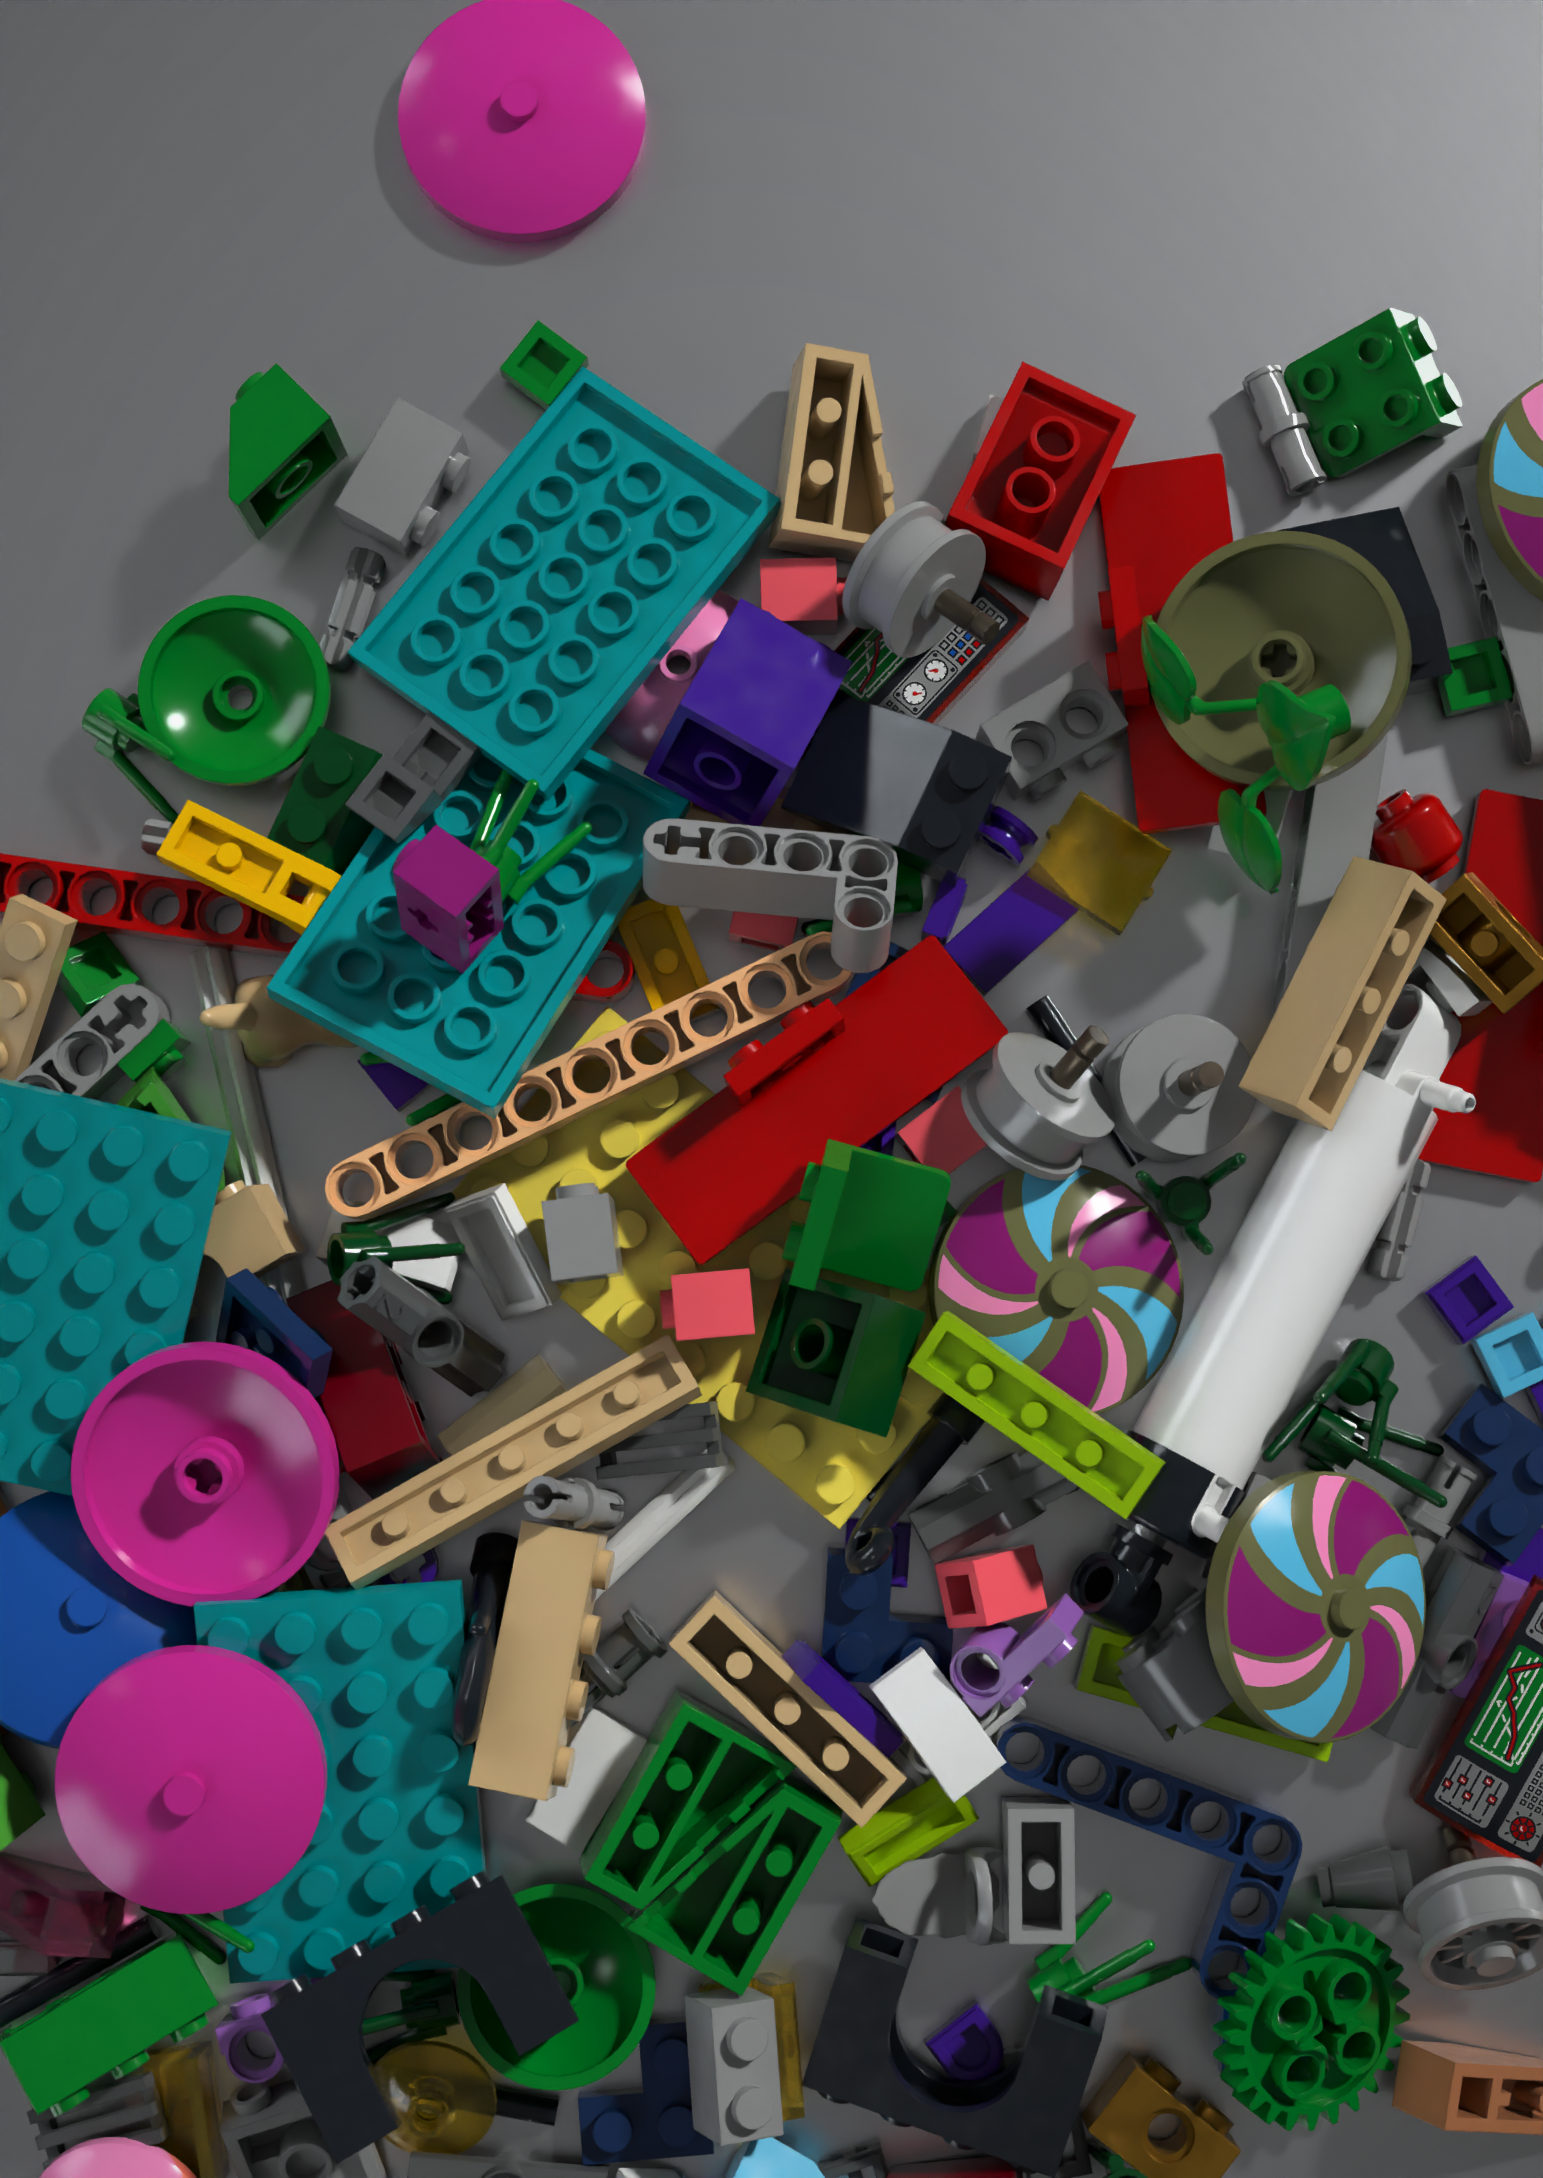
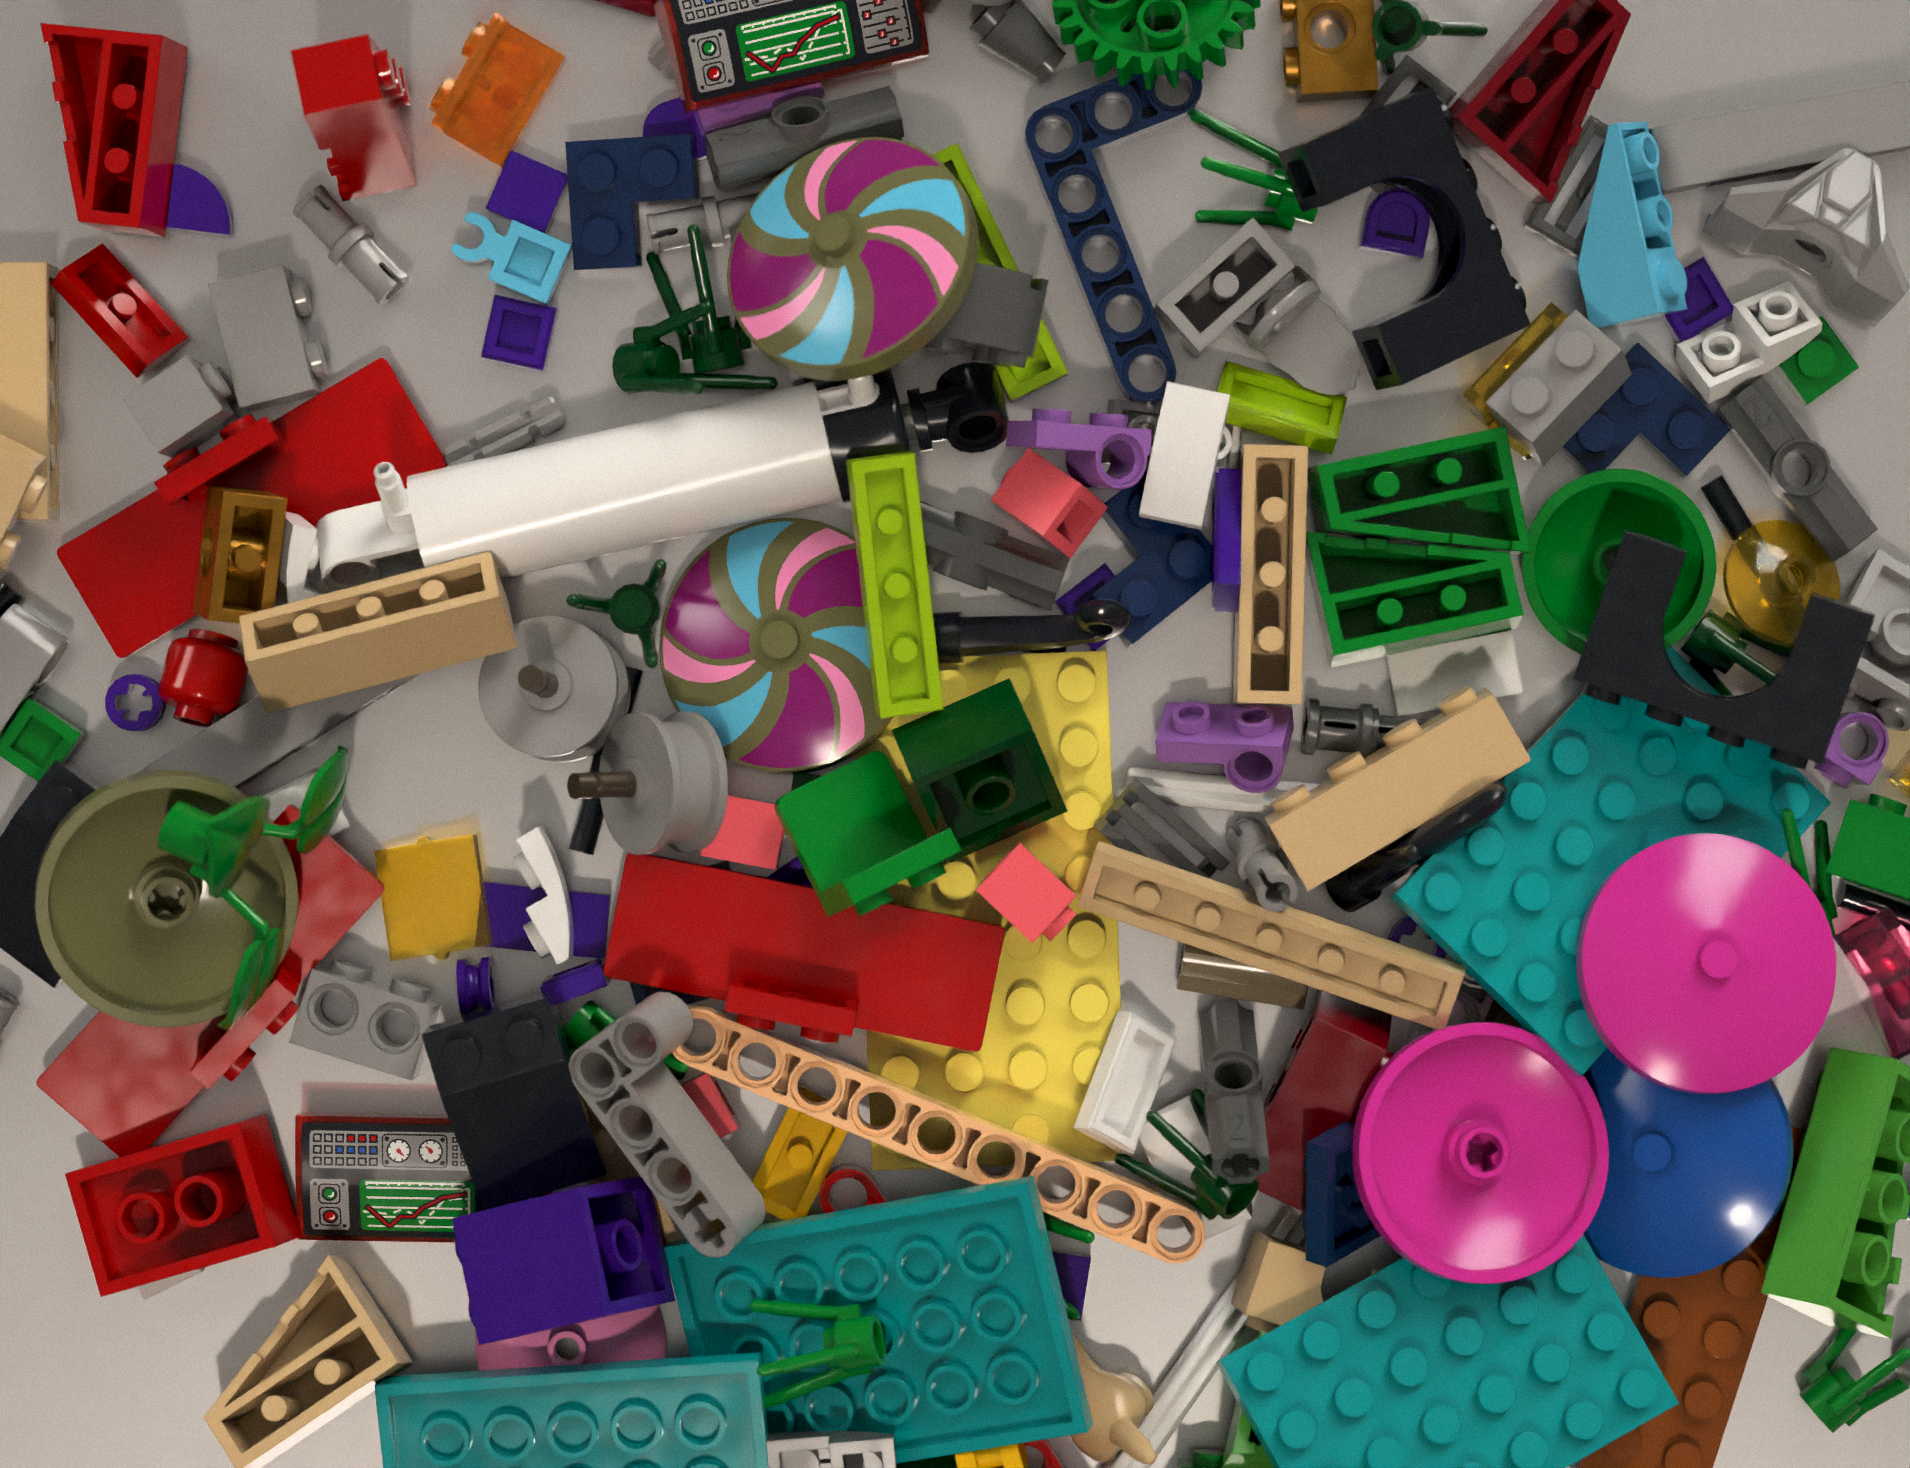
camera: 130 degrees left, 5 degrees up
magenta brick [393,825,504,974] -> none
light grey brick [541,1183,624,1284] -> none
coral brick [760,558,847,635] -> none
light grey wheel [842,501,1000,658] -> none
none -> dark purple bush [105,674,167,731]
none -> white slope [513,826,574,965]
none -> medium lavender plate [1155,701,1294,793]

